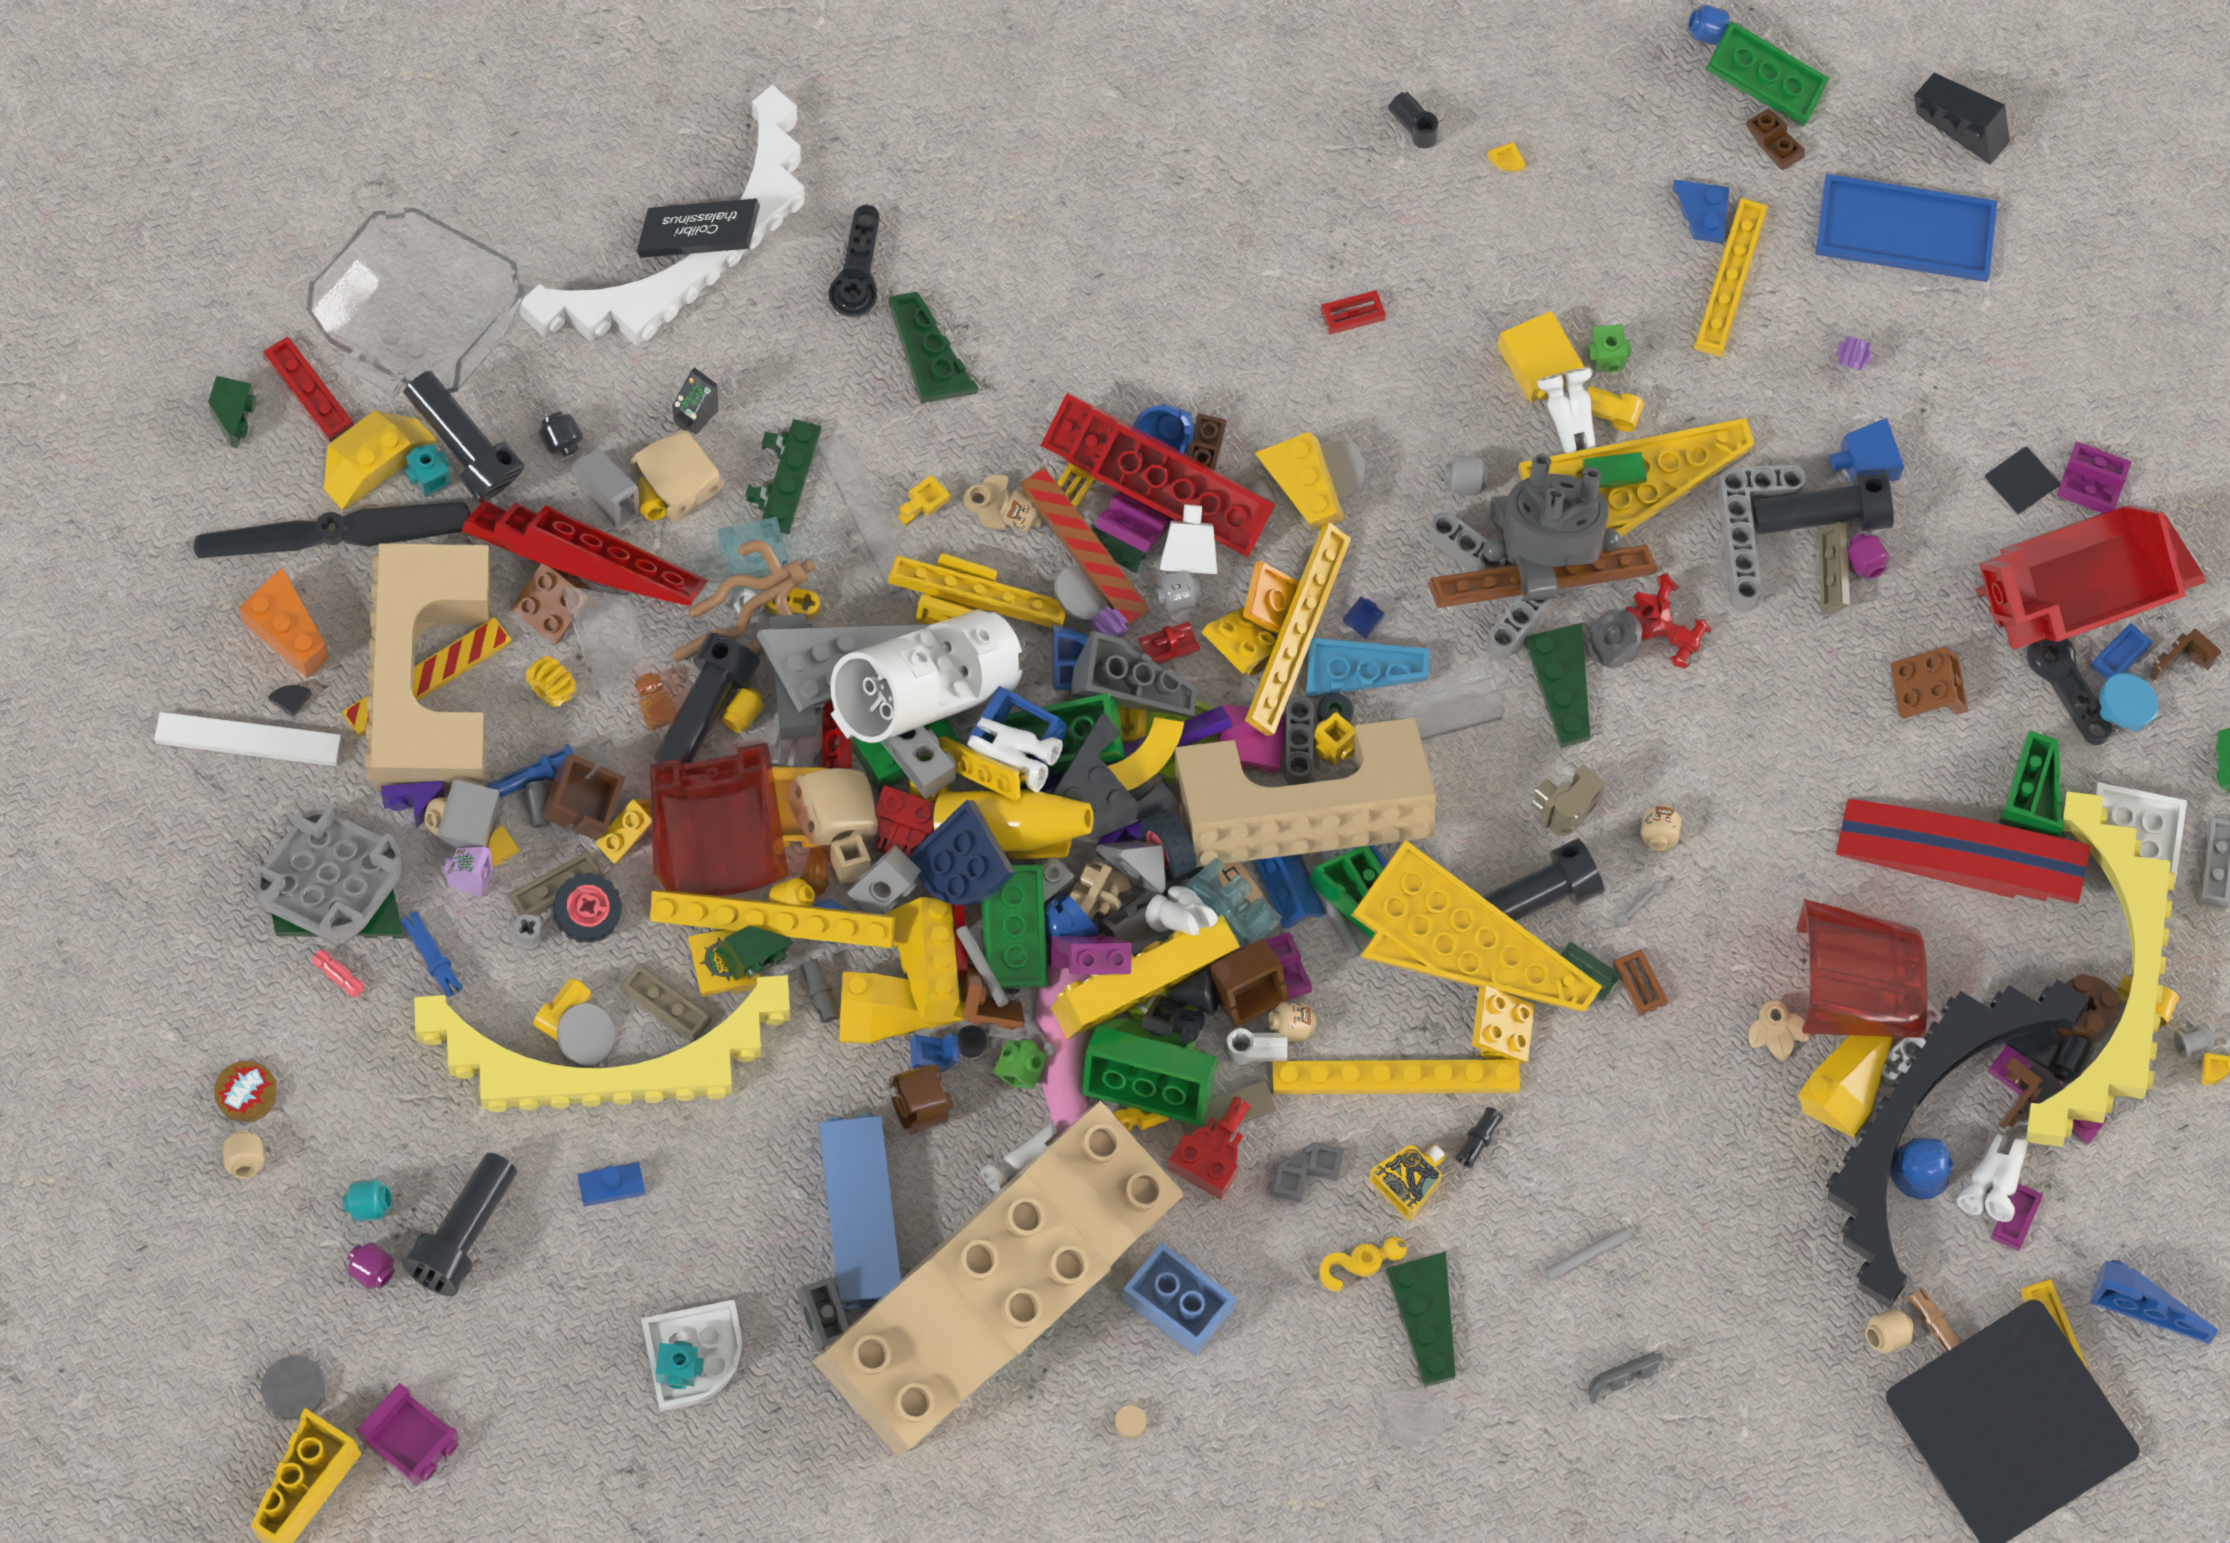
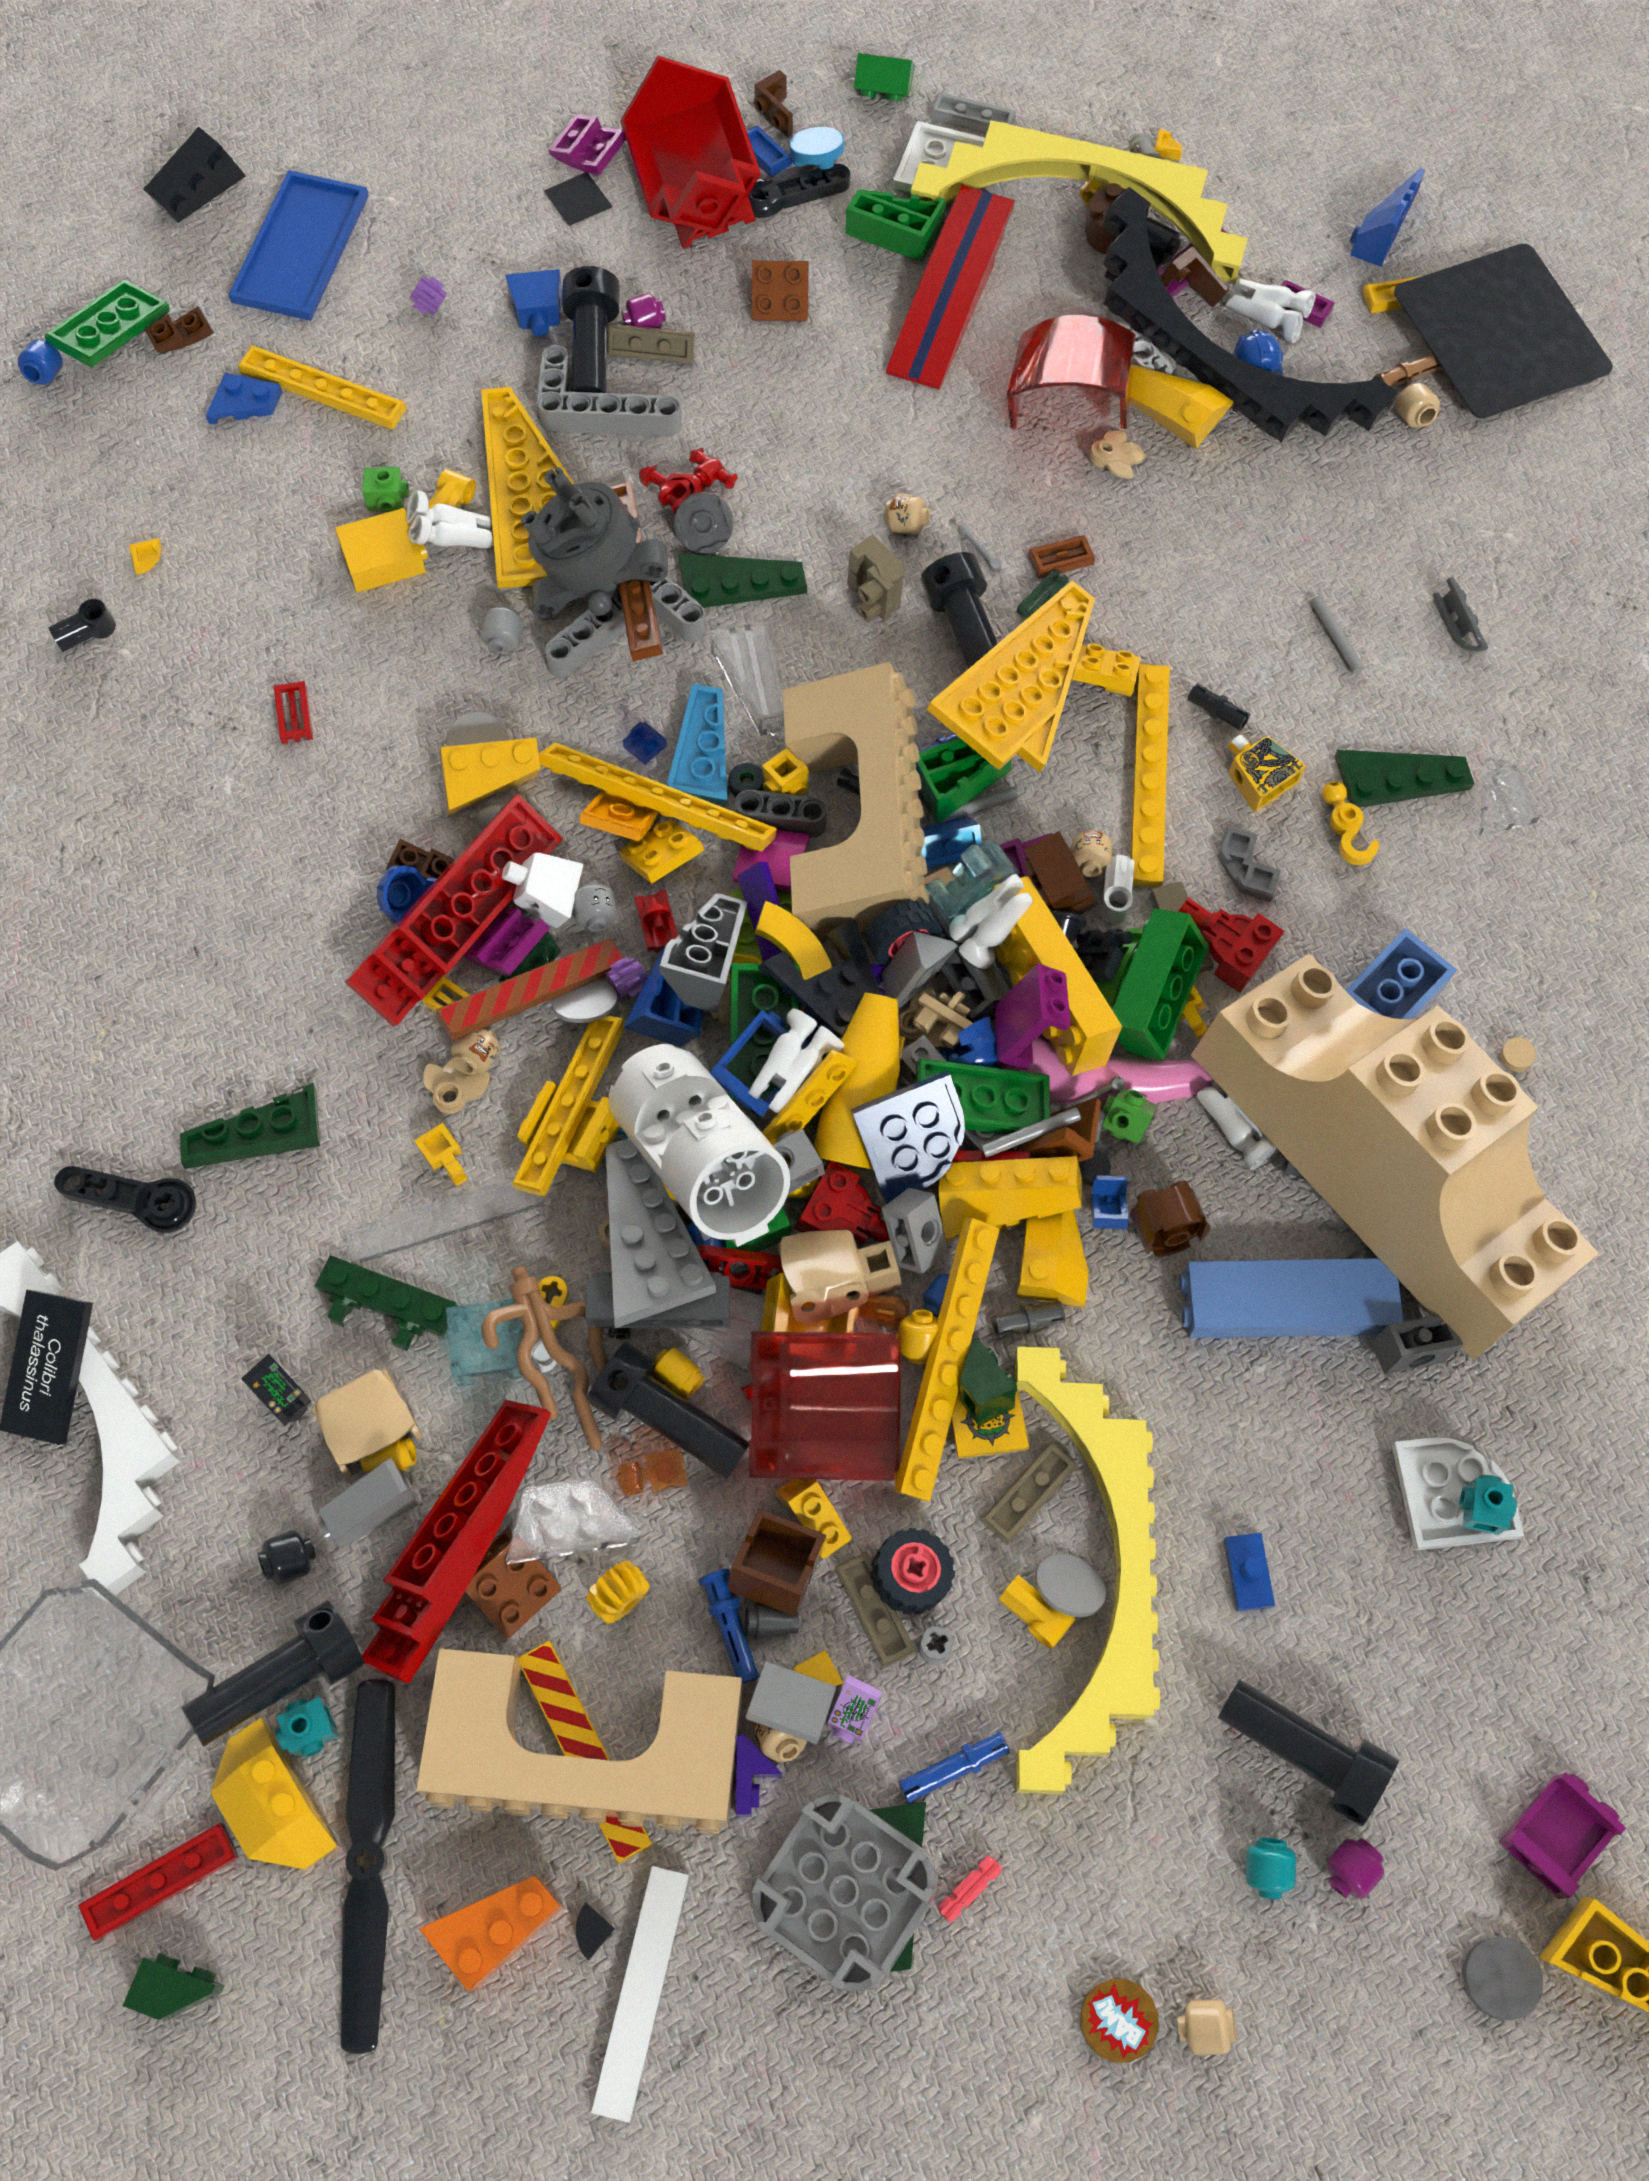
camera: 80 degrees left, 0 degrees up
green tile [1582,452,1647,488] -> none

